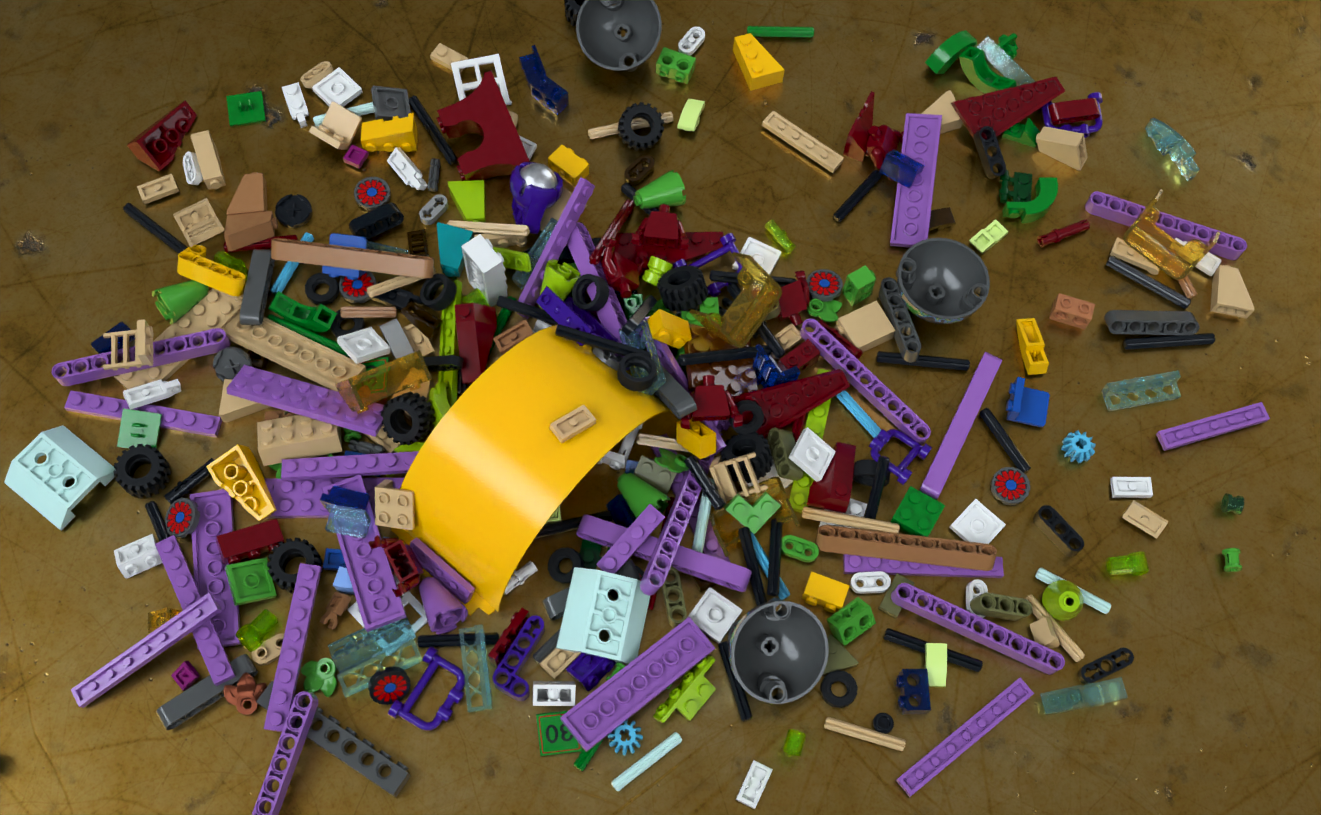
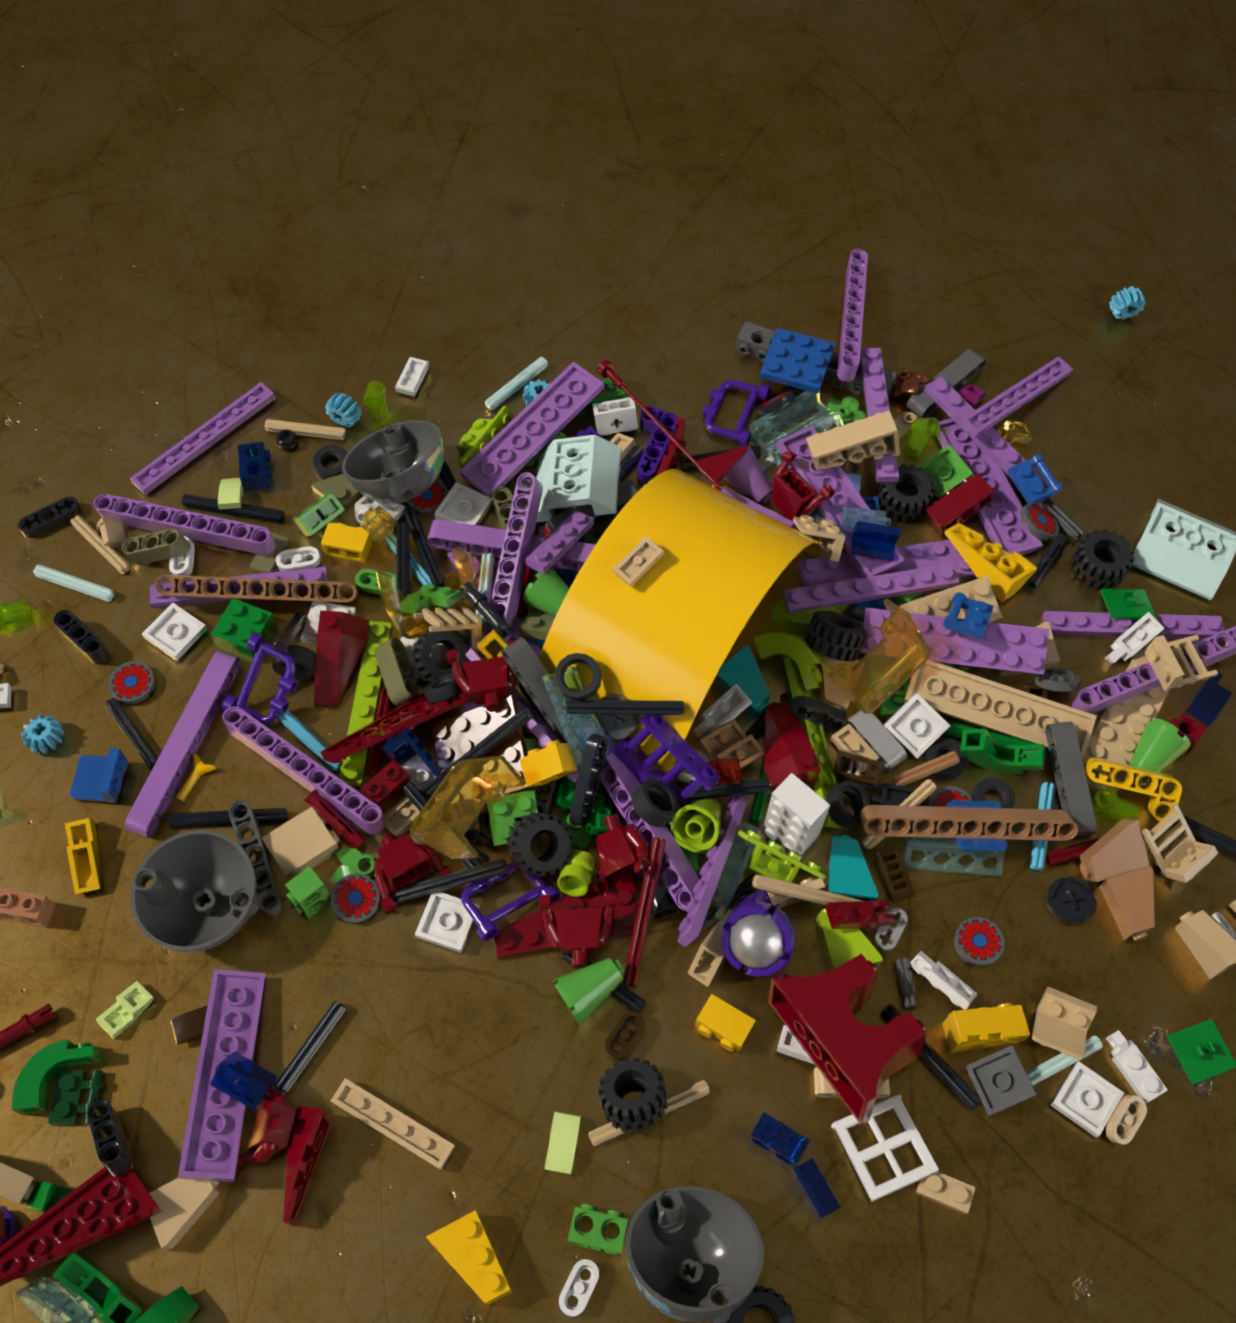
camera: 175 degrees right, 5 degrees down
white bracket [114,534,163,579] -> none
magenta plate [343,145,369,169] -> none
black beam [349,203,404,240] -> none
clear light blue fence [459,624,493,712] -> none
bright green plate [654,448,689,473] -> none
clear neon green pin [765,220,796,253] -> none
white plate [788,427,836,482] -> none
tan axle [801,506,900,533] -> none
clear light blue slope [1040,677,1128,715] -> none
lime cone [1042,580,1083,621] -> none
none -> yellow piece [176,754,217,803]
none -> medium azure gear [325,393,362,428]
none -> clear yellow brick [360,505,398,543]
none -> dark red piece [597,360,750,491]
none -> clear red plate [706,758,742,785]
none -> blue plate [760,328,835,394]
none -> tan wedge [806,410,900,470]
none -> dark red hinge [825,900,895,929]
none -> blue plate [943,592,994,639]
none -> blue plate [1007,454,1064,505]
none -> dark red brick [1169,712,1207,754]

